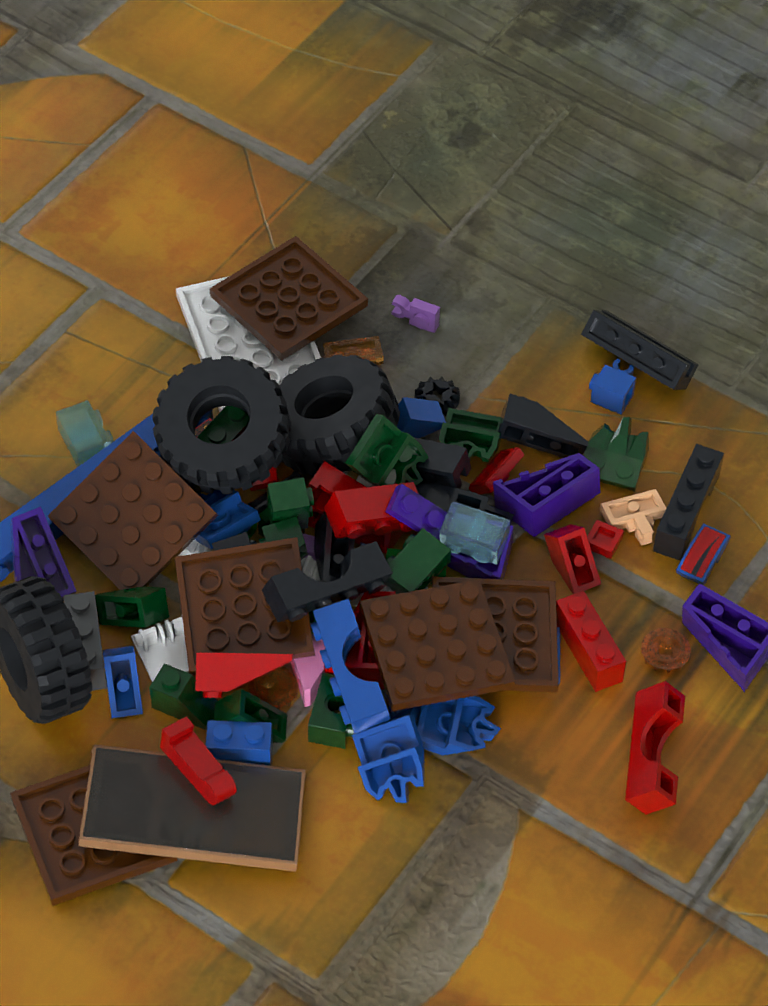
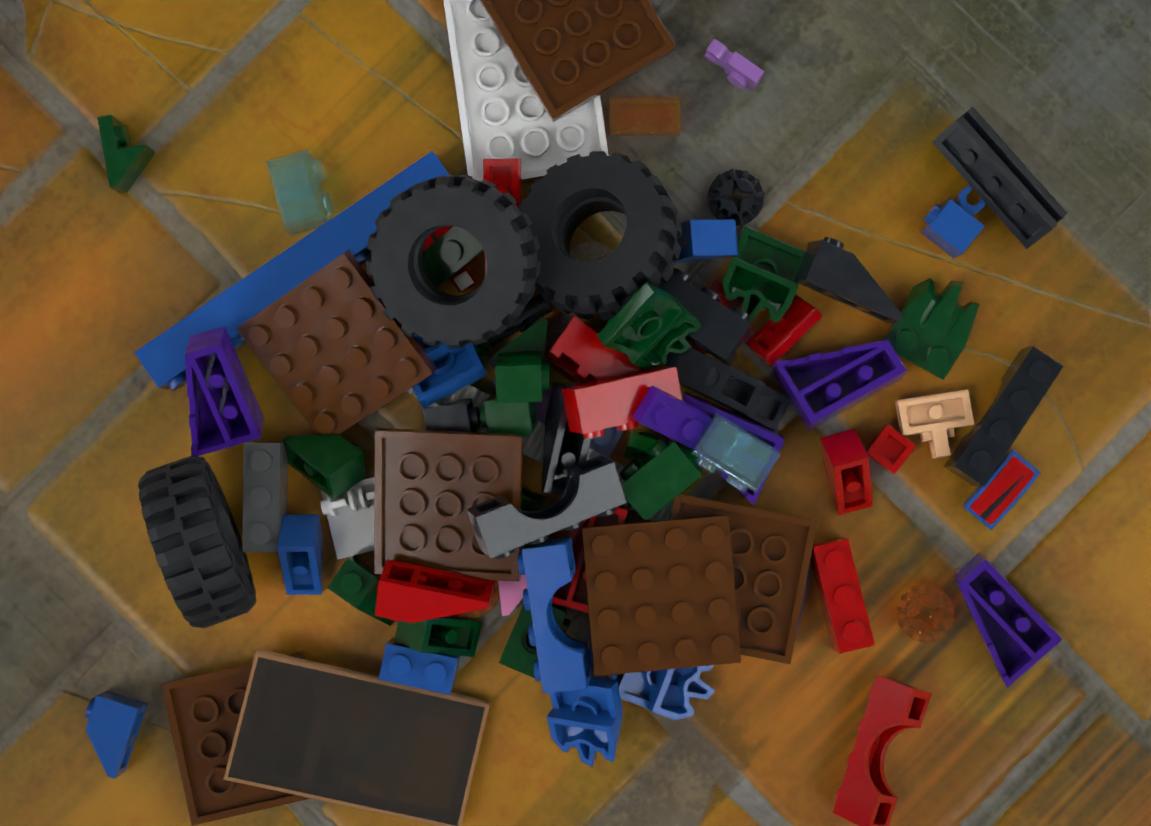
camera: 10 degrees right, 35 degrees up
red leg [160,716,237,805] -> none

